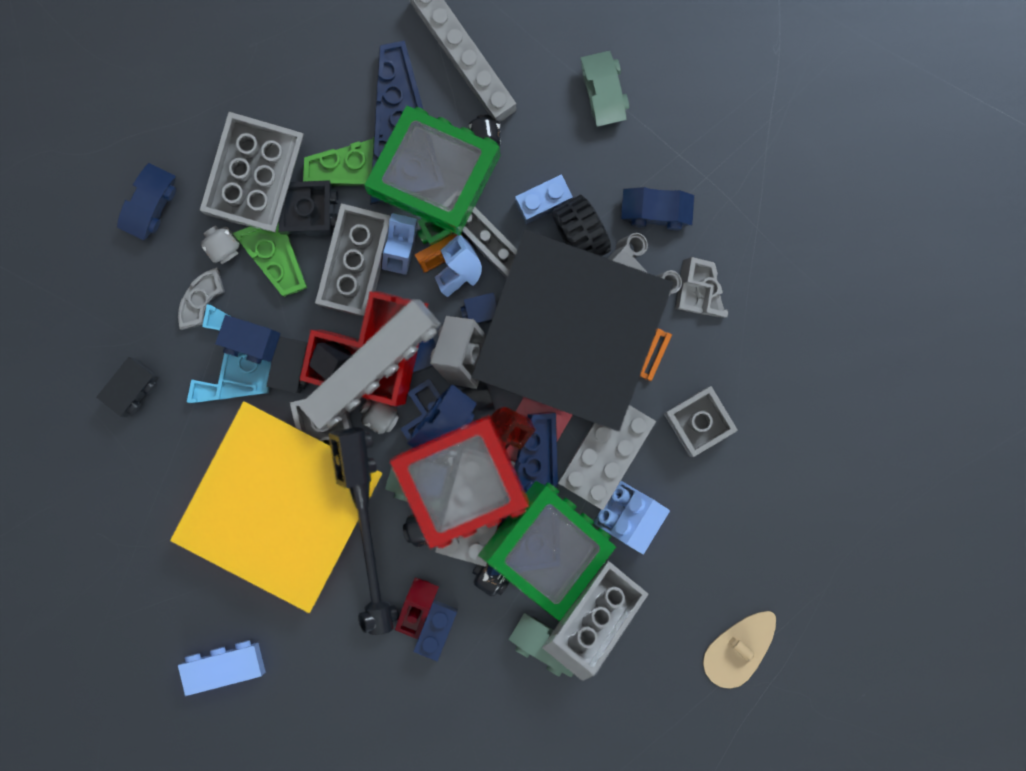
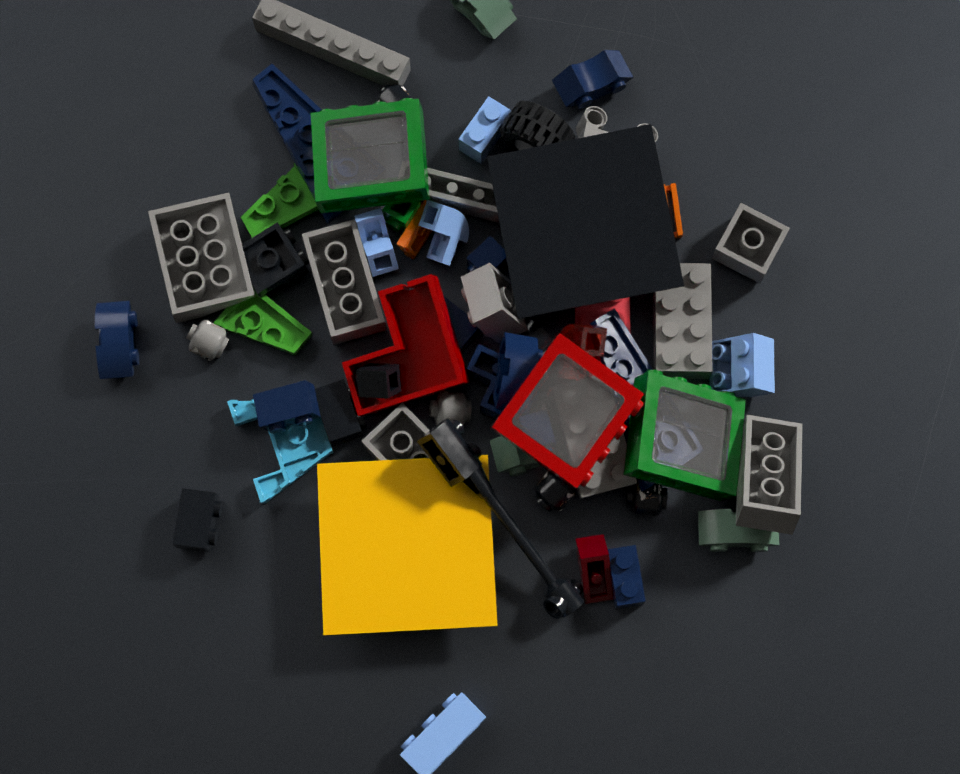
camera: 25 degrees left, 10 degrees down
light grey tile [178,268,225,330] -> none
light grey brick [299,300,441,430] -> none
light grey slope [675,257,728,318] -> none
tan shield [703,611,776,689] -> none

